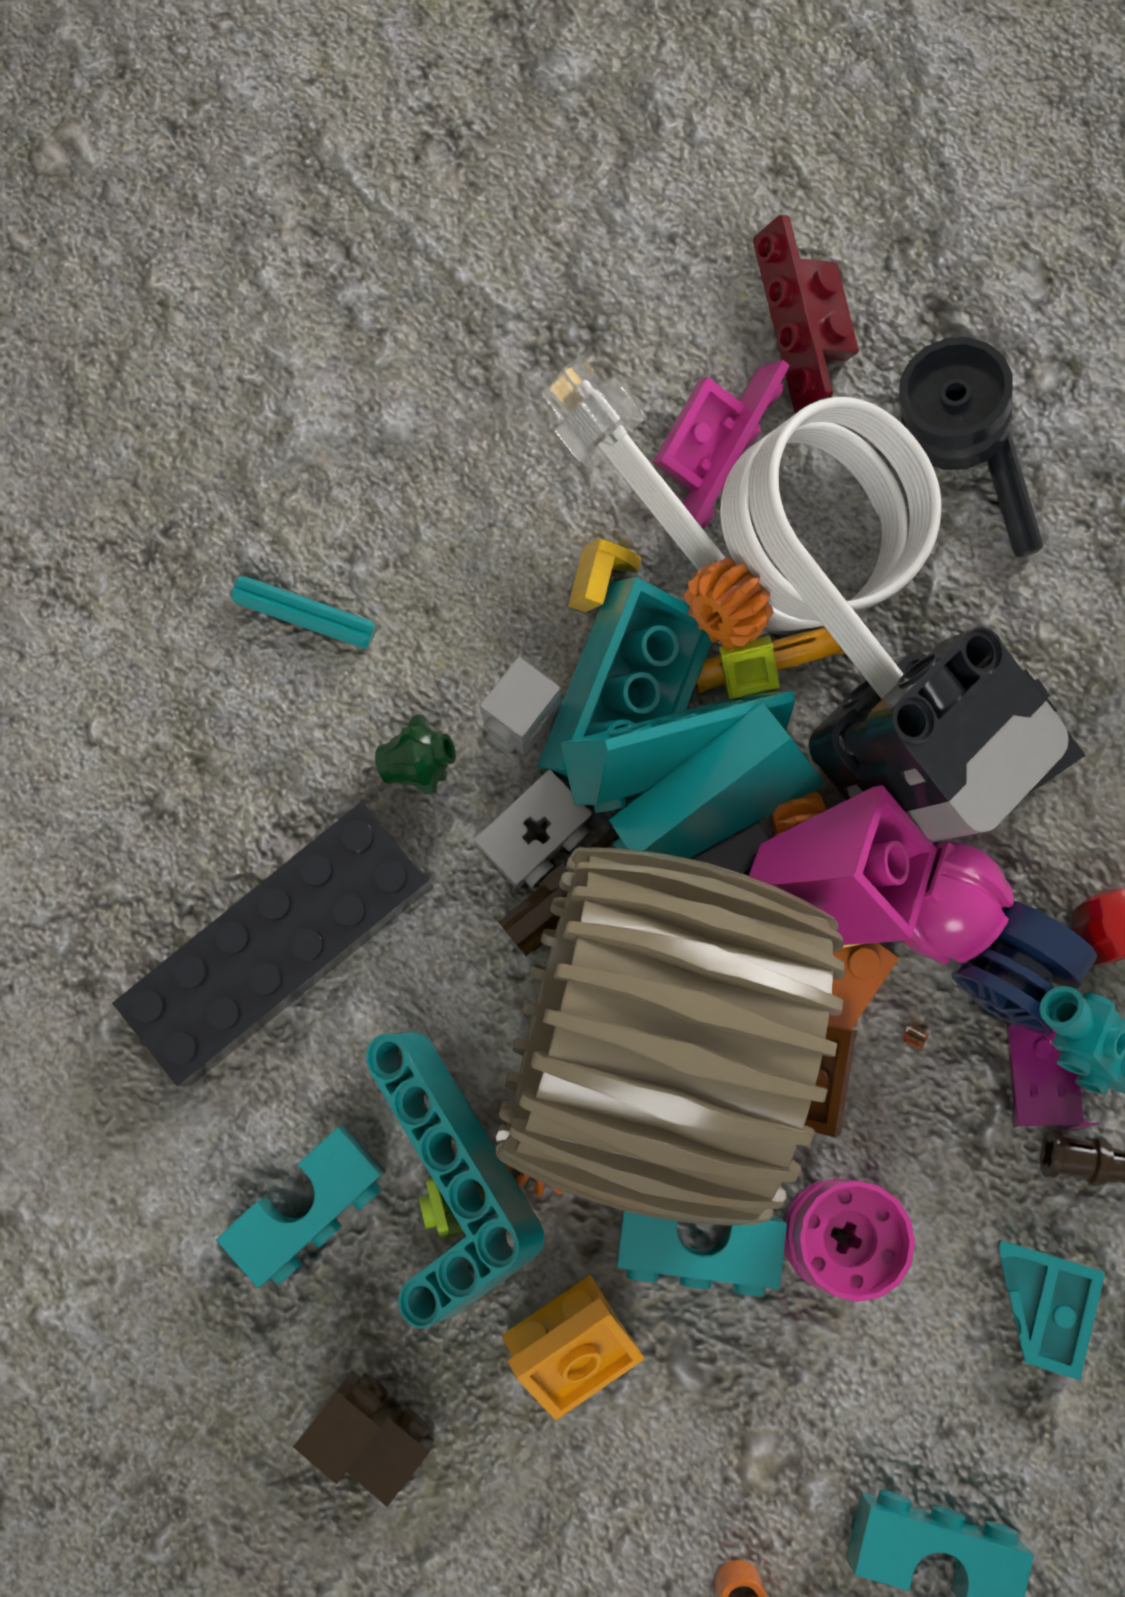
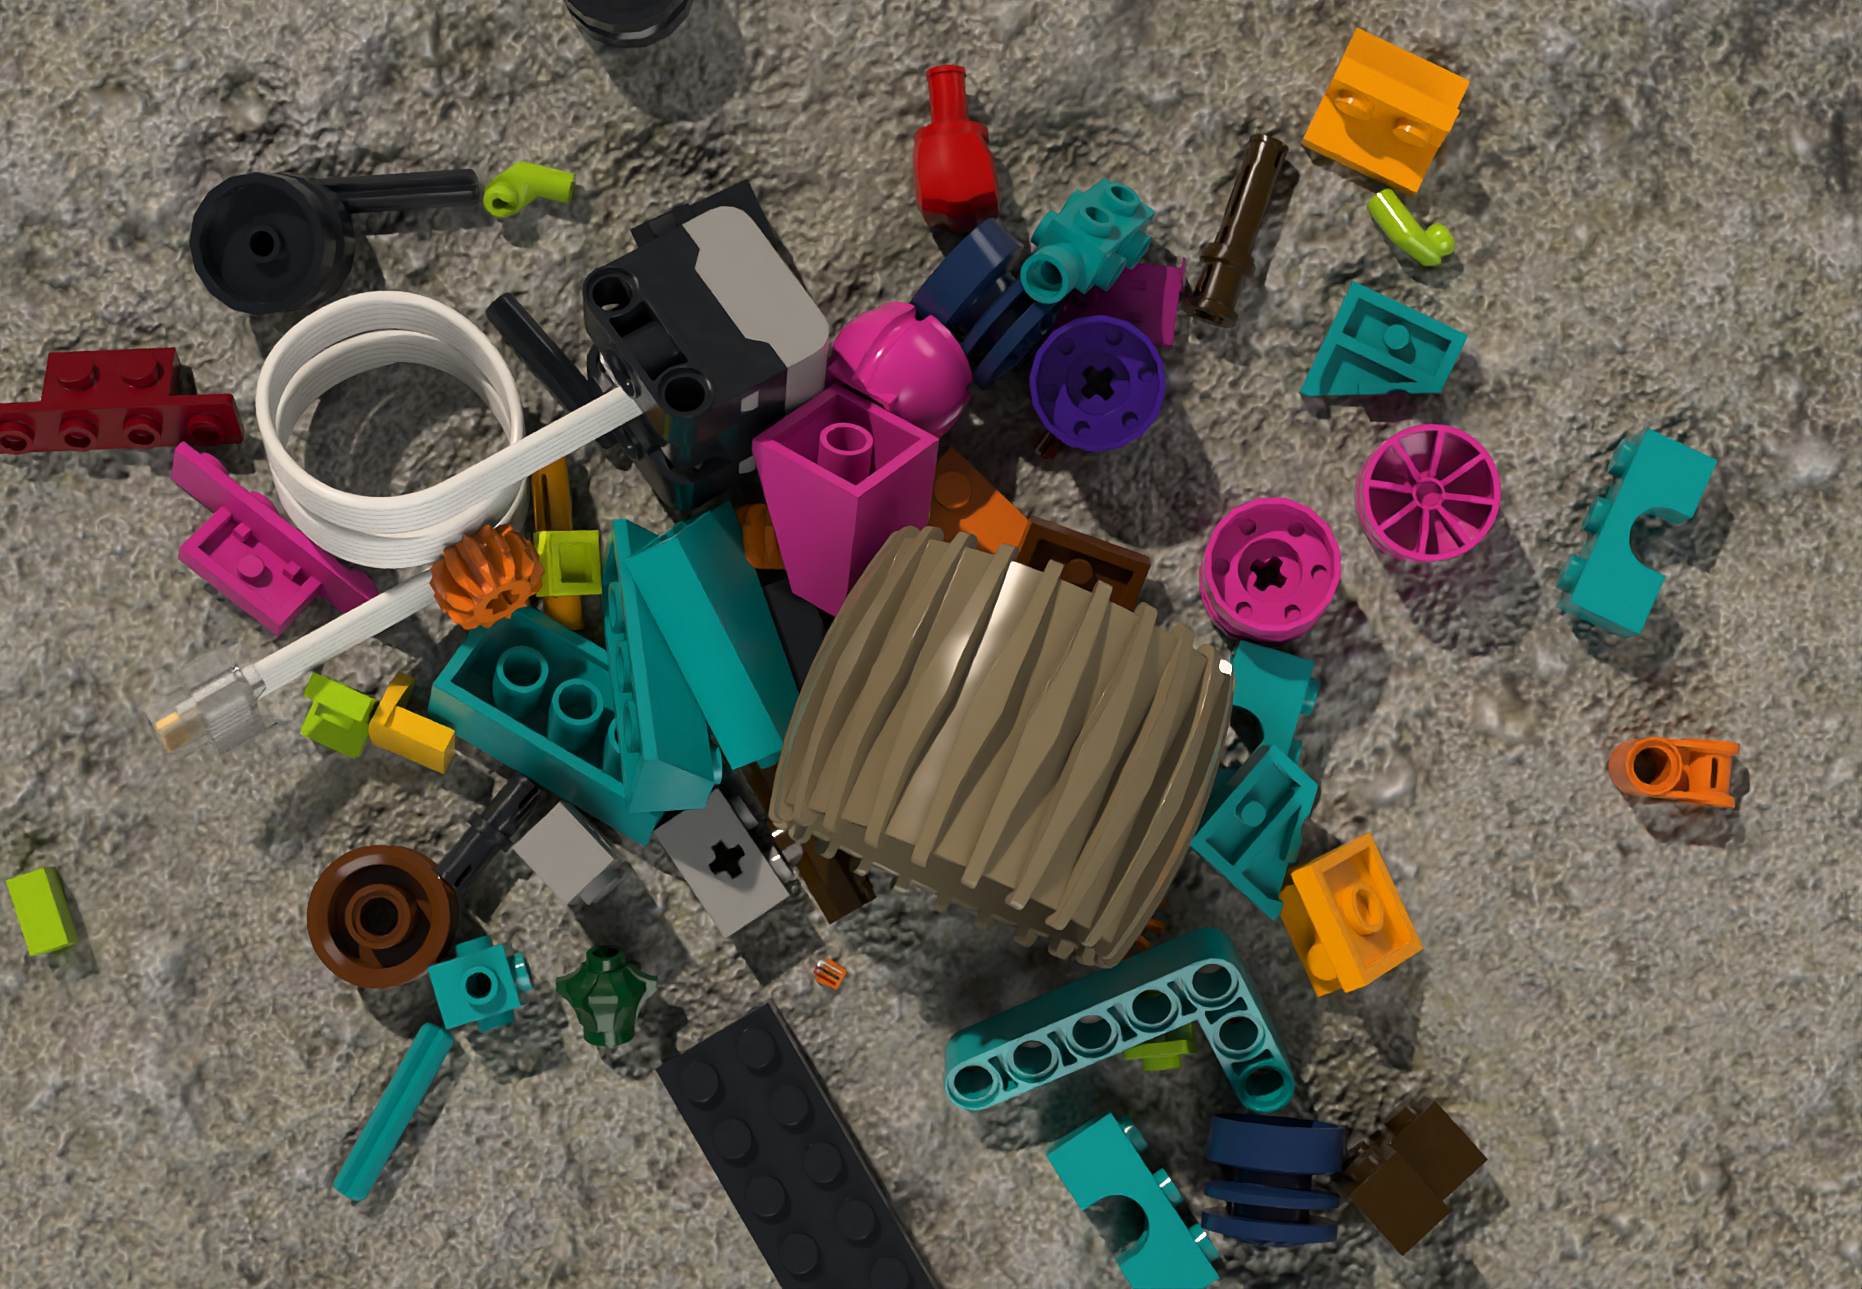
camera: 85 degrees left, 5 degrees up
none -> lime piece [5,867,79,957]
none -> lime bracket [301,672,381,758]
none -> reddish brown wheel [307,845,459,989]
none -> teal brick [427,934,534,1033]
none -> black pin [433,770,547,895]
none -> lime arm [483,161,576,219]
none -> black axle [485,293,618,449]
none -> orange piece [813,958,847,990]
none -> dark purple wheel [1029,315,1166,452]
none -> teal wing [1189,739,1318,921]
none -> dark blue wheel [1201,1113,1345,1248]
none -> dark pink wheel [1354,424,1501,563]

